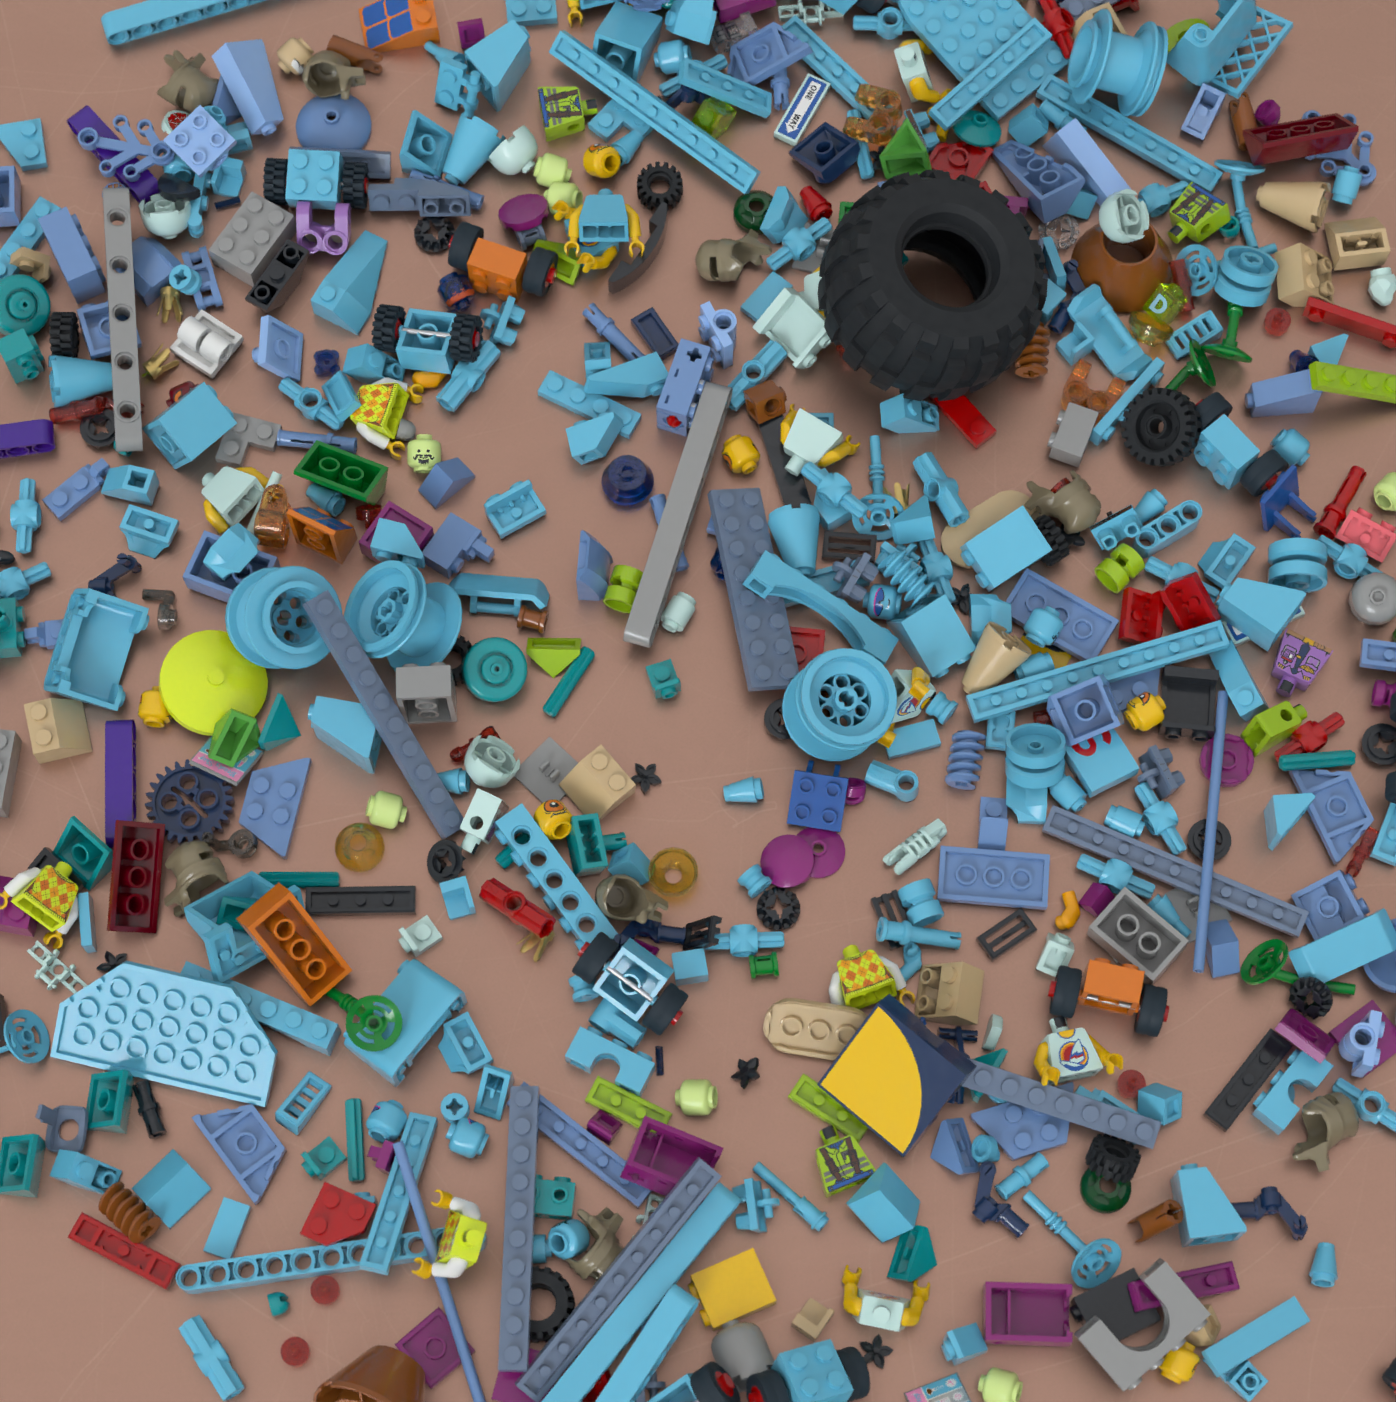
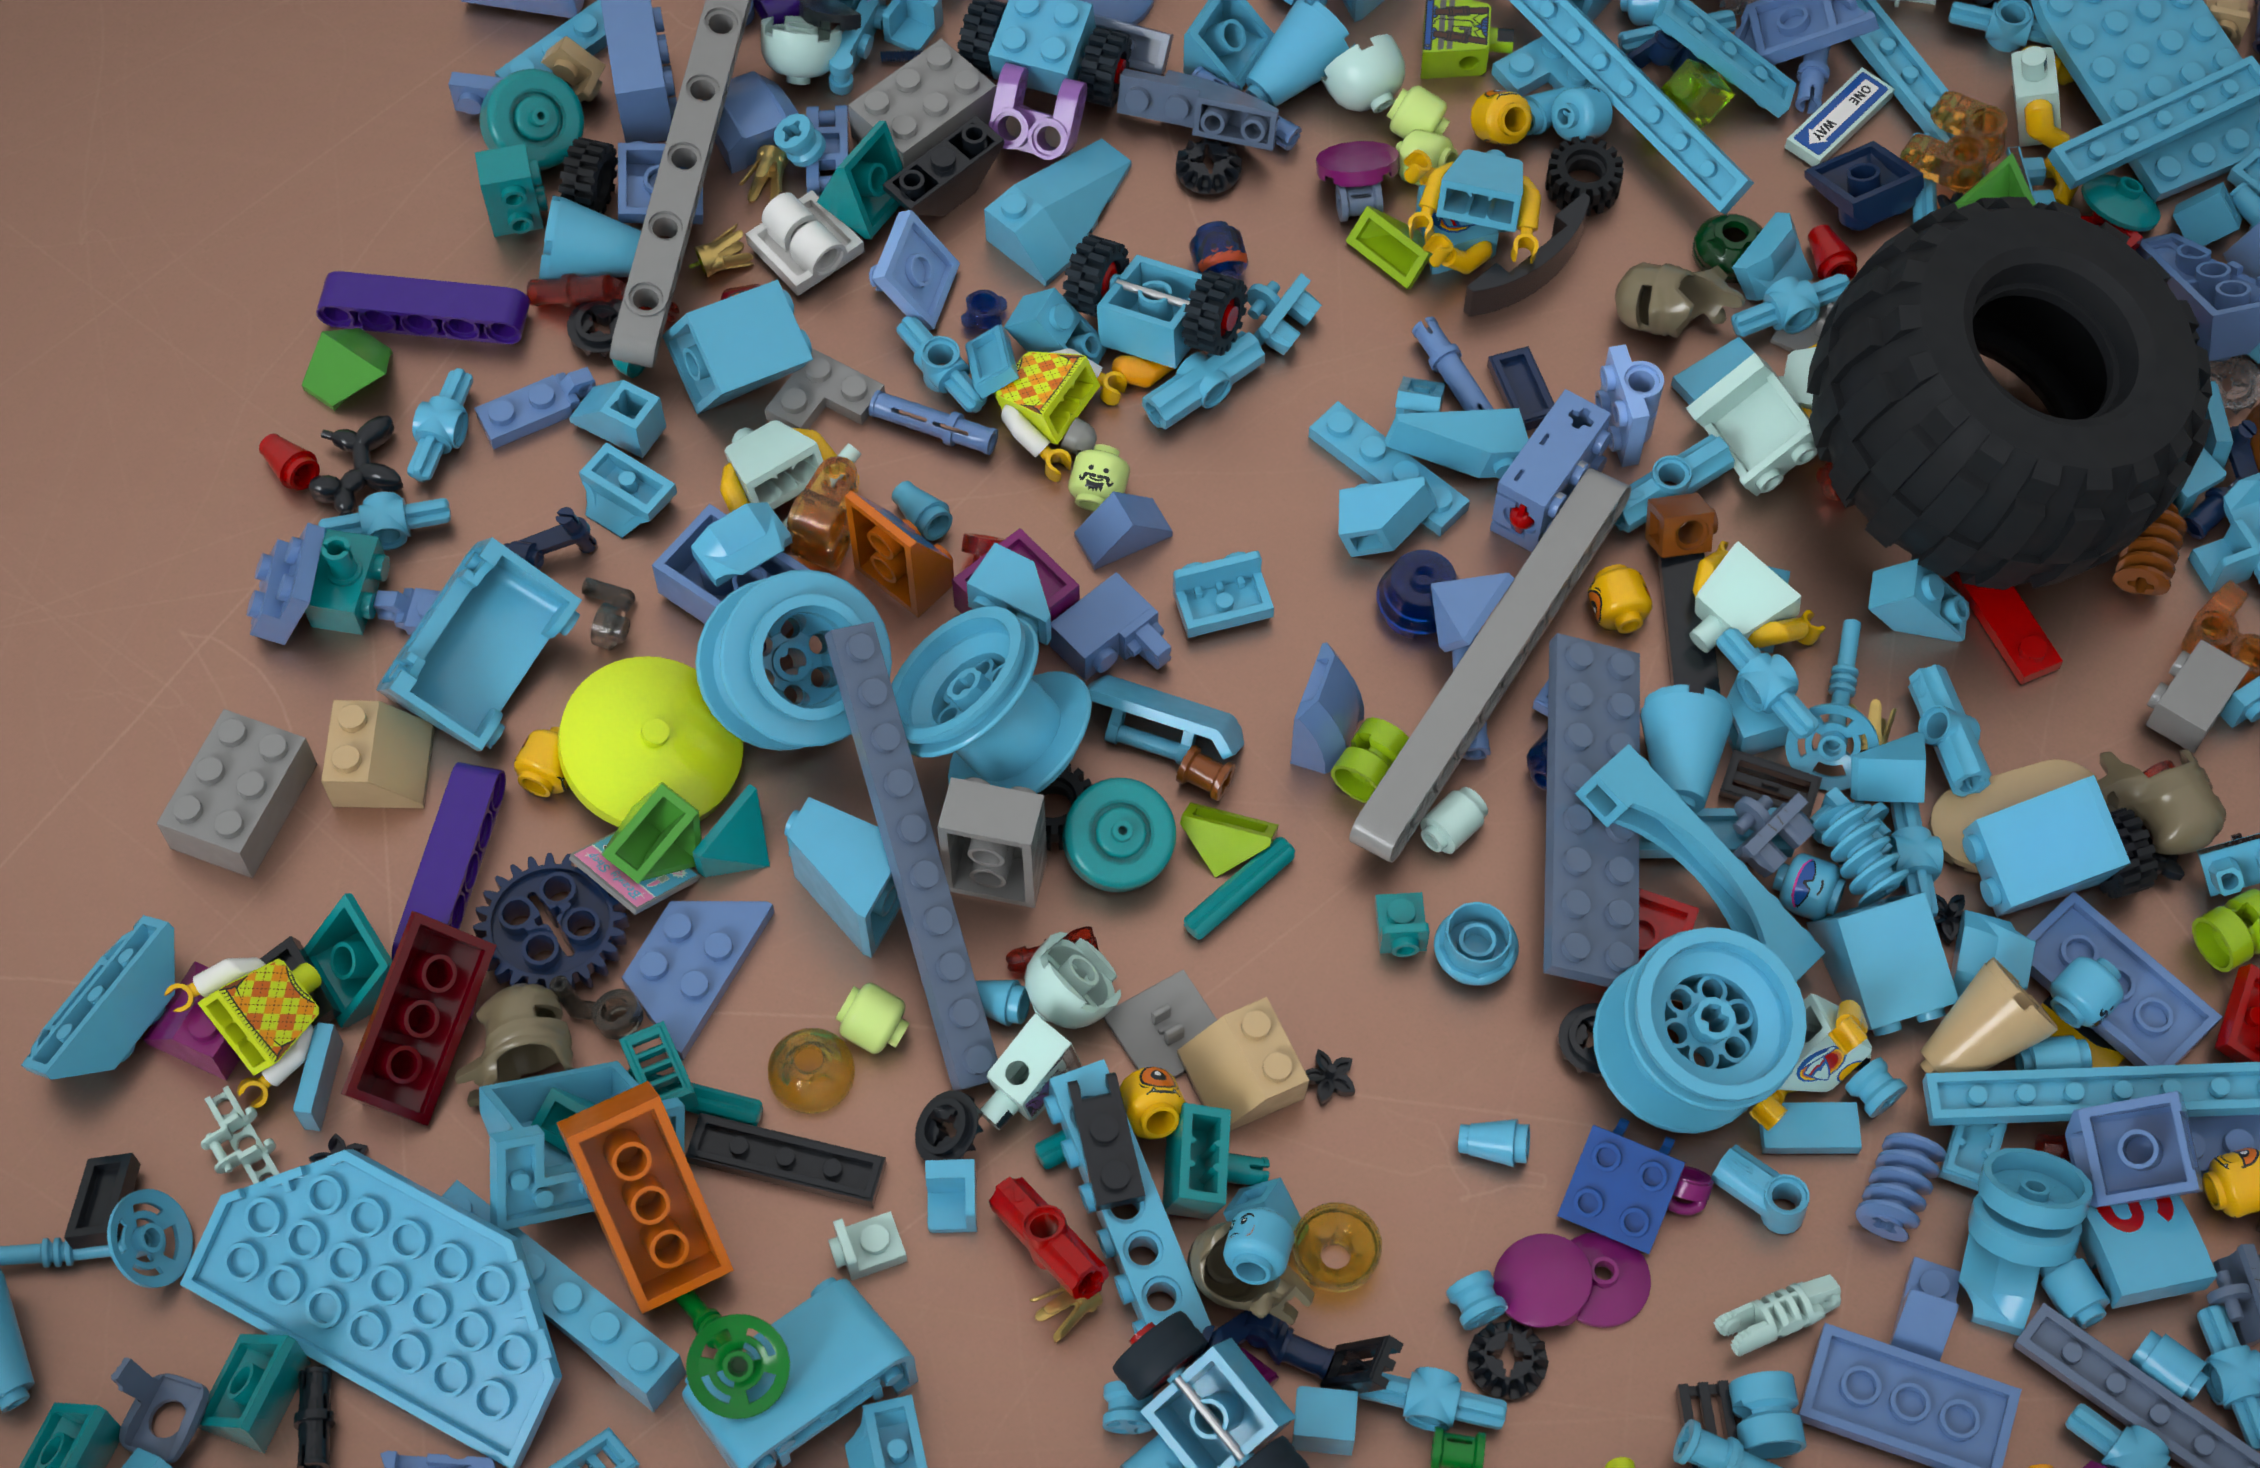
camera: 15 degrees right, 10 degrees down
green slope [294,440,388,506] -> none
brick [448,222,558,303] -> none
none -> teal slope [619,1021,699,1111]
none -> teal slope [817,121,904,239]
none -> black hinge [1067,1072,1145,1211]
none -> medium azure head [1223,1207,1295,1285]
none -> medium blue slope [1431,572,1515,652]
none -> medium azure piece [1434,902,1519,986]
none -> medium azure head [1551,86,1613,142]

